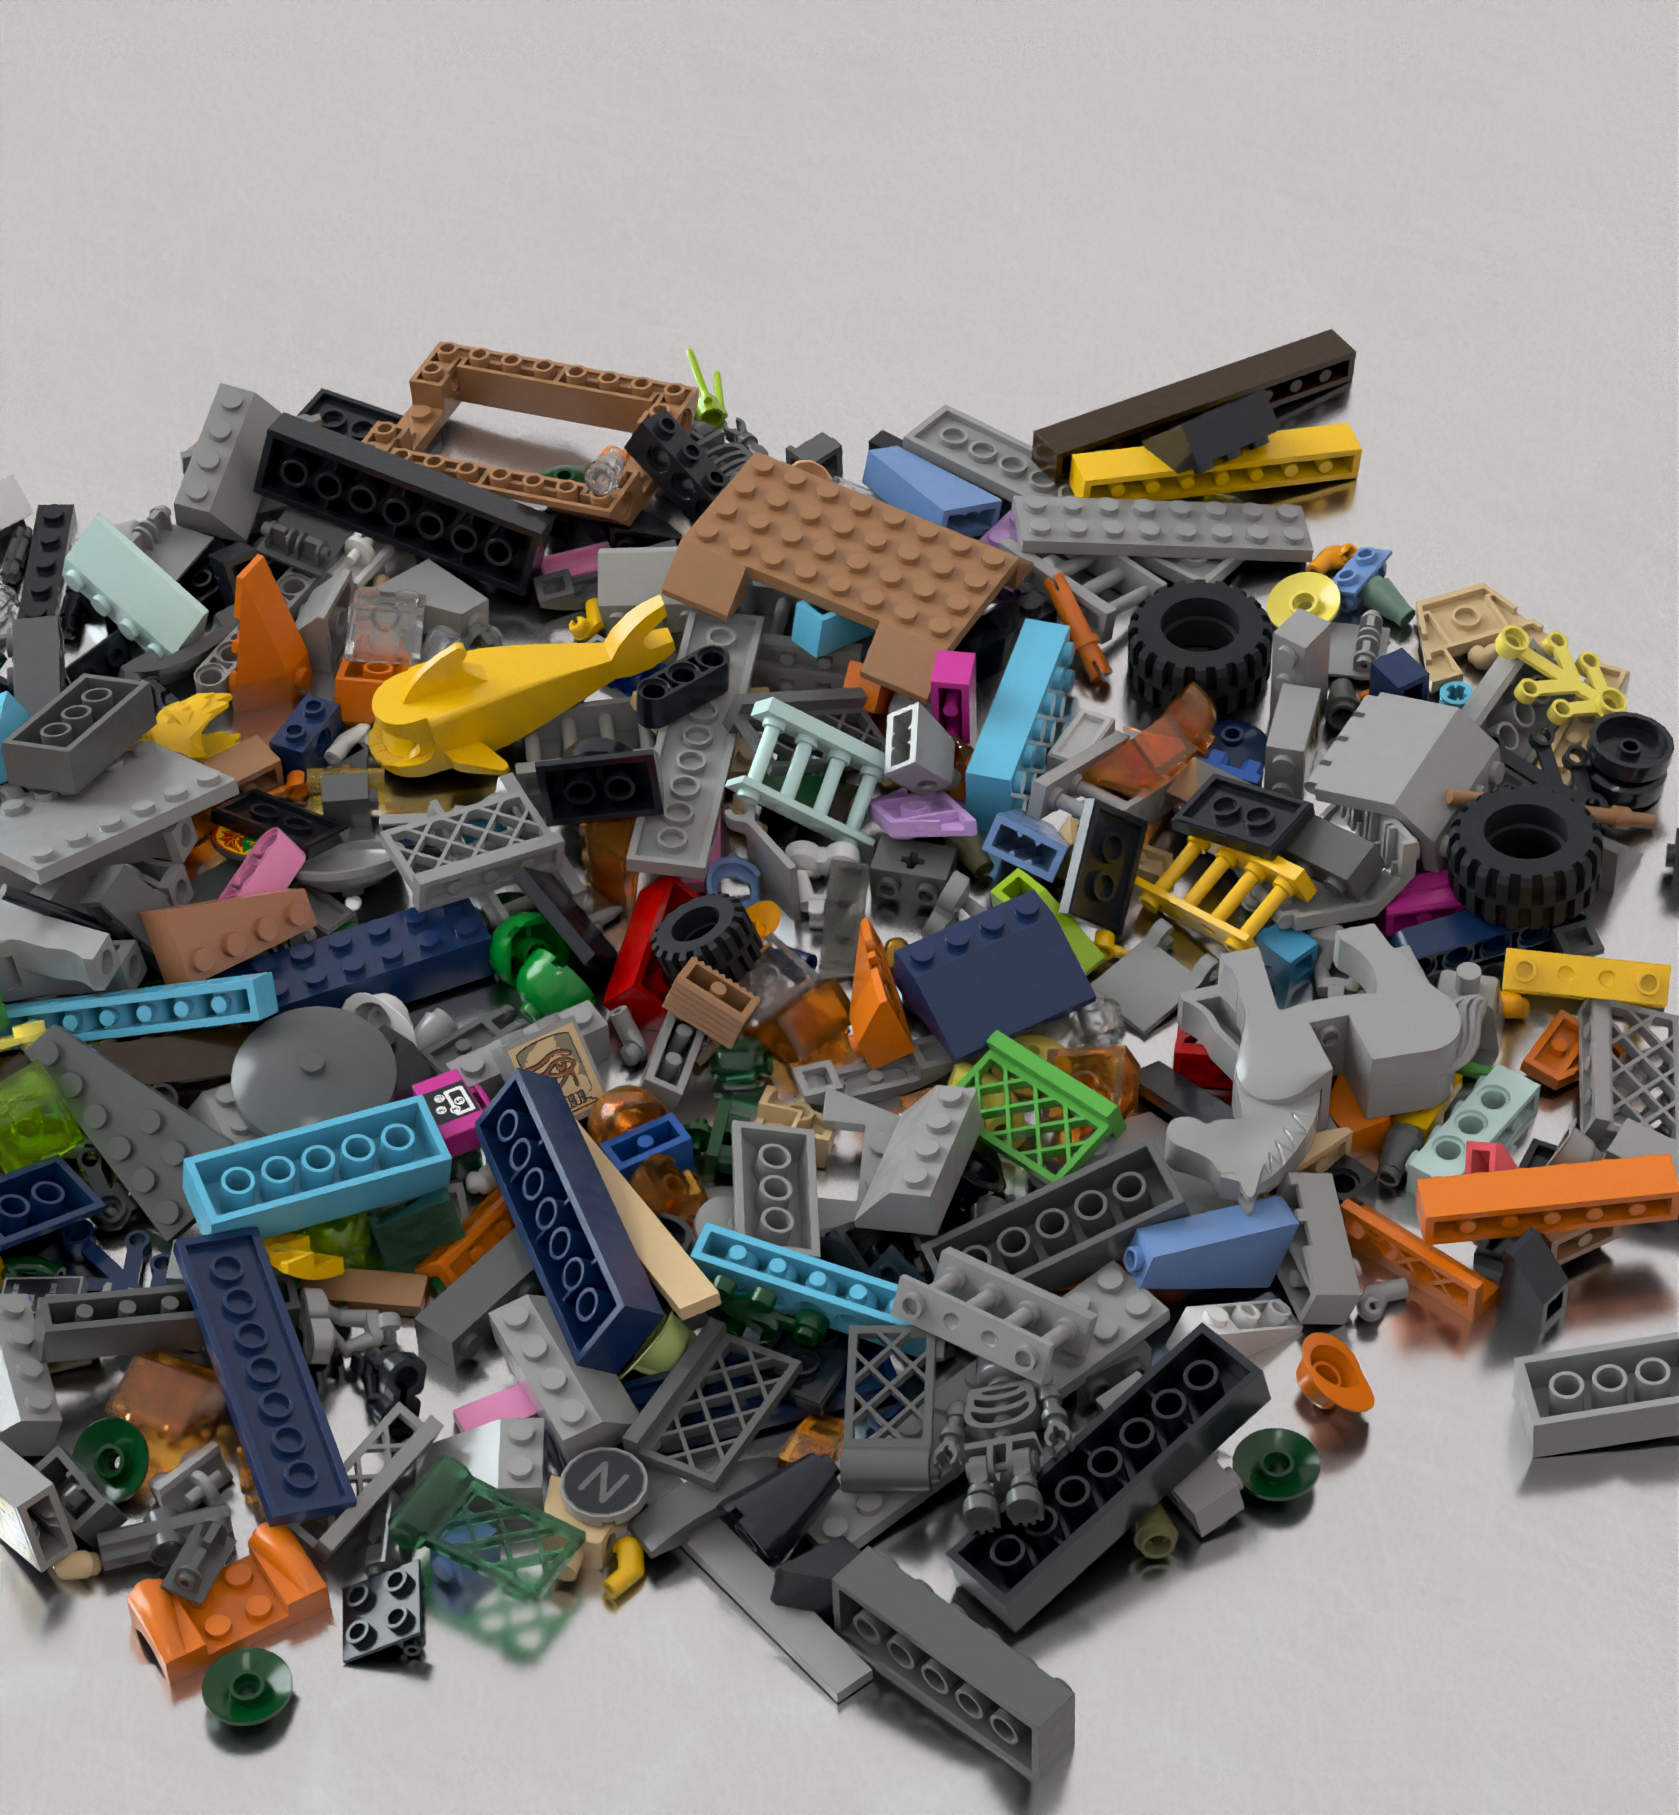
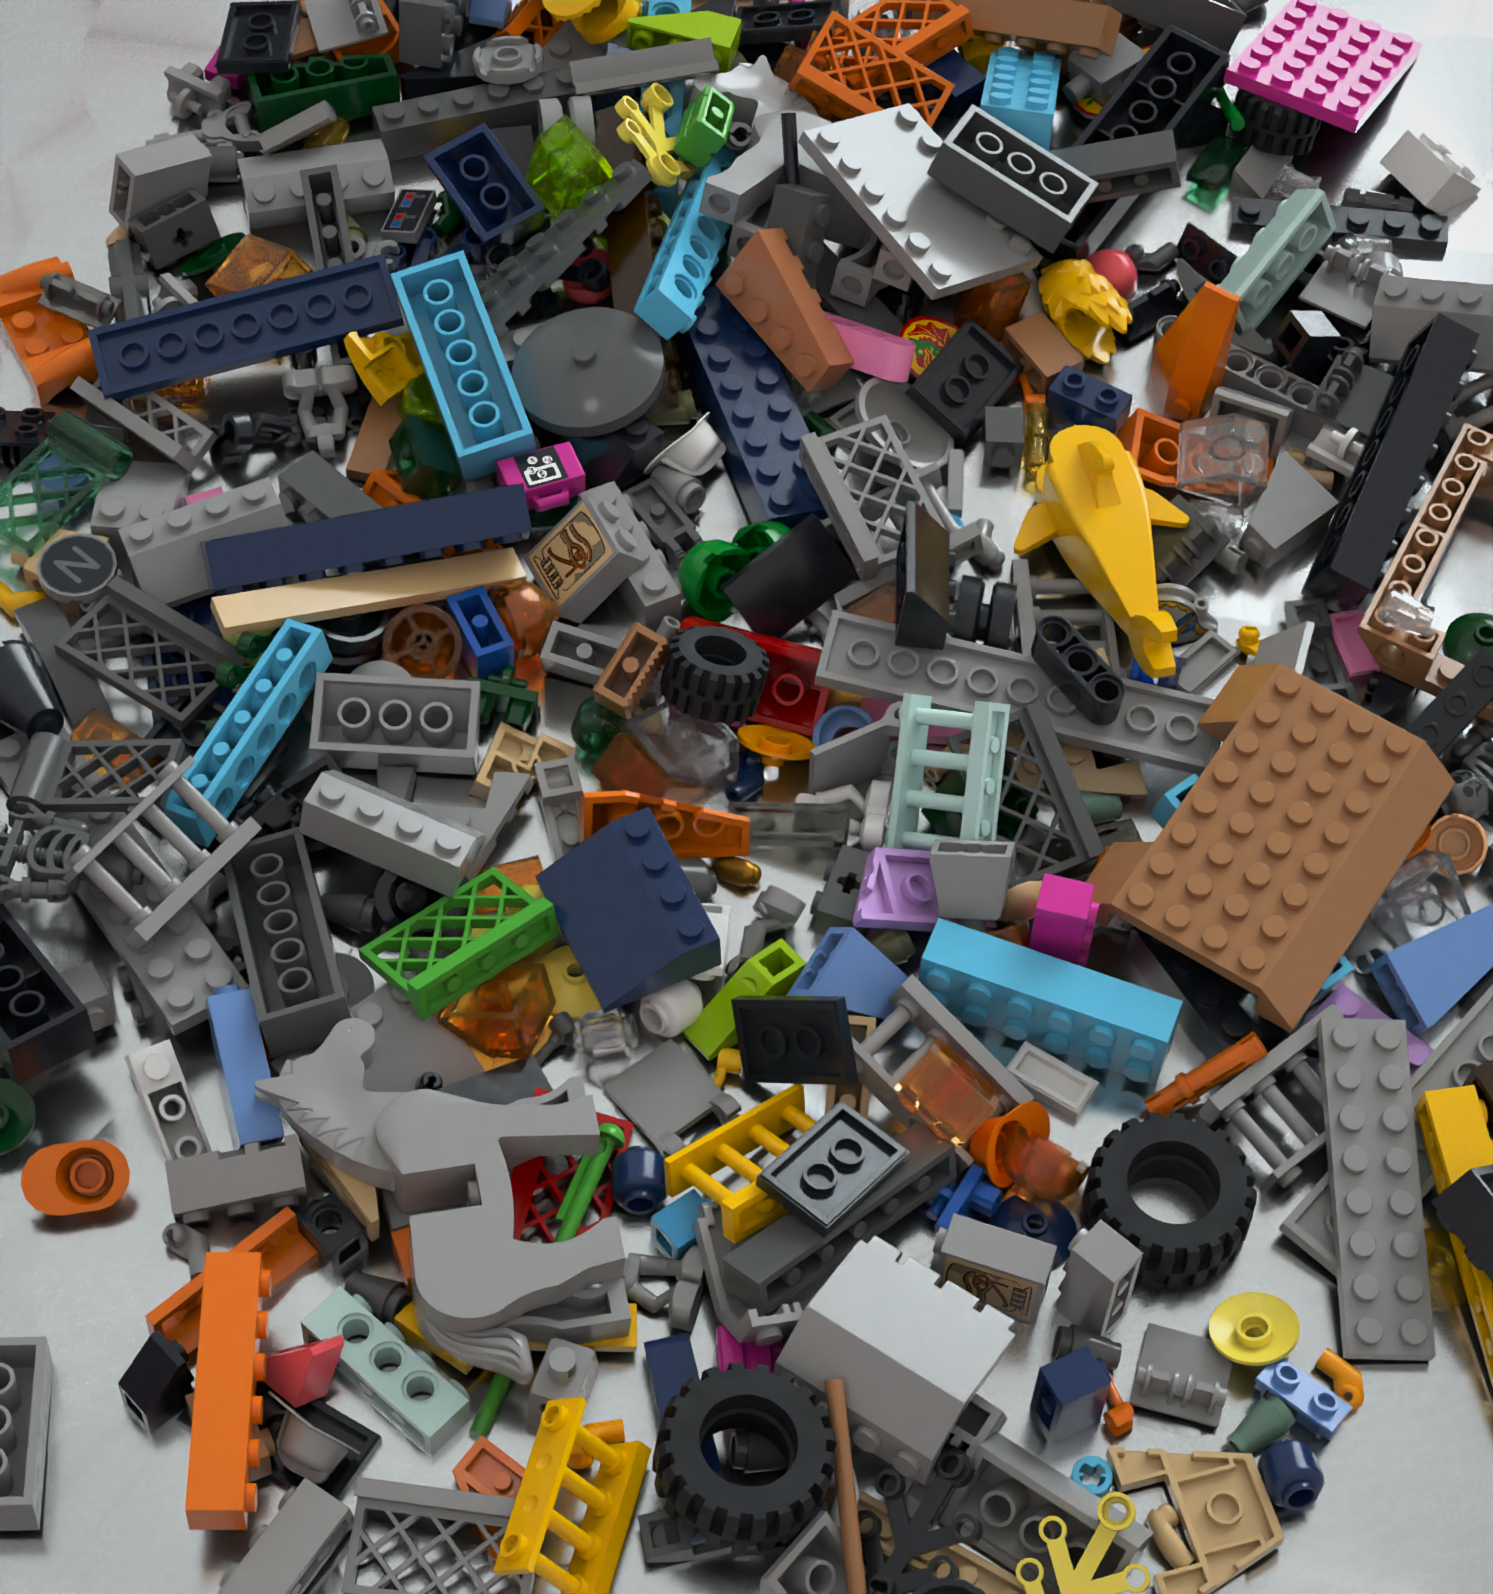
camera: 90 degrees right, 10 degrees up
none -> dark blue head [1257,1439,1325,1510]

